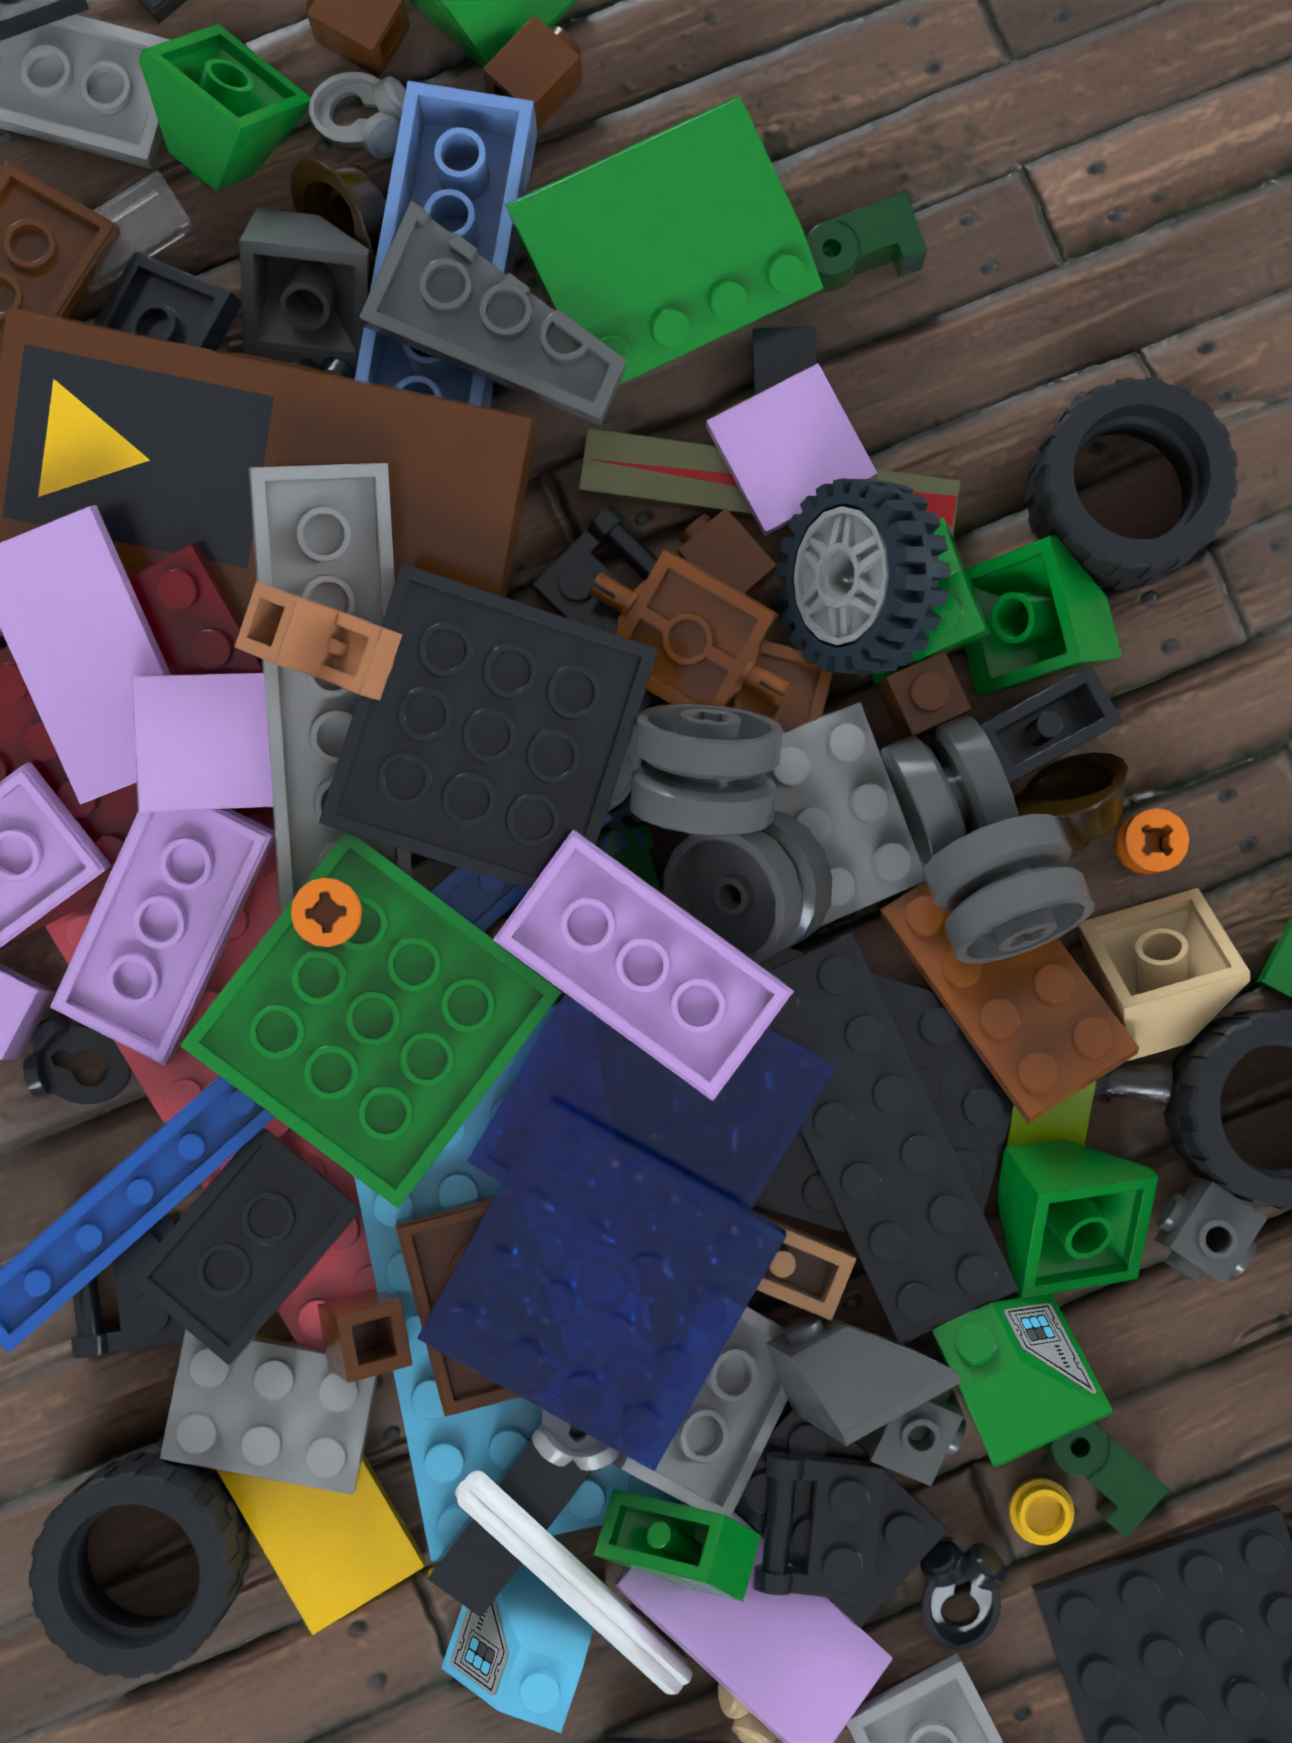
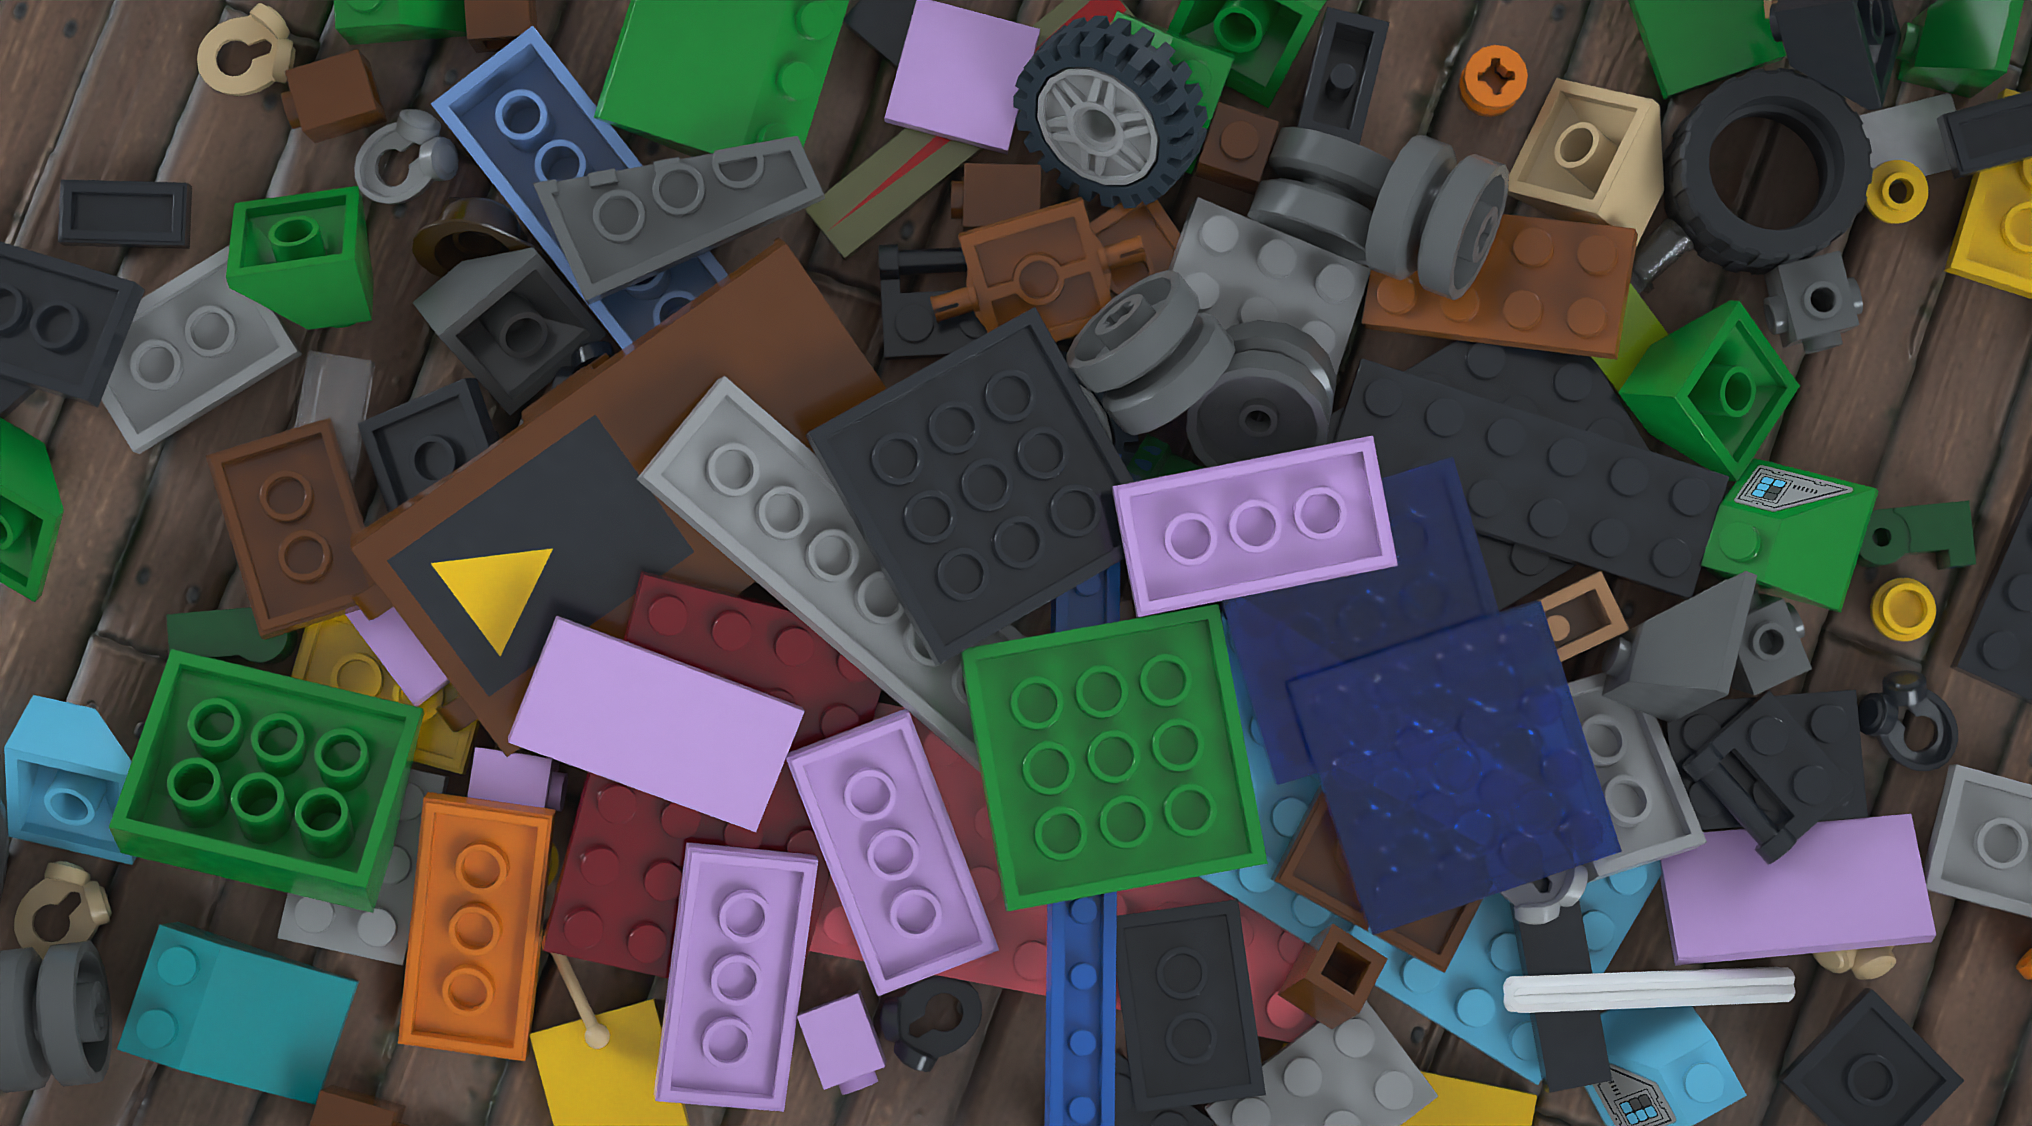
camera: 50 degrees left, 0 degrees up
lavender tile [131,673,273,813] -> none
nougat brick [235,582,403,701] -> none
orange wheel [291,878,362,947] -> none
green slope [594,1489,761,1602] -> none
dark brown piece [1014,752,1128,850] -> none

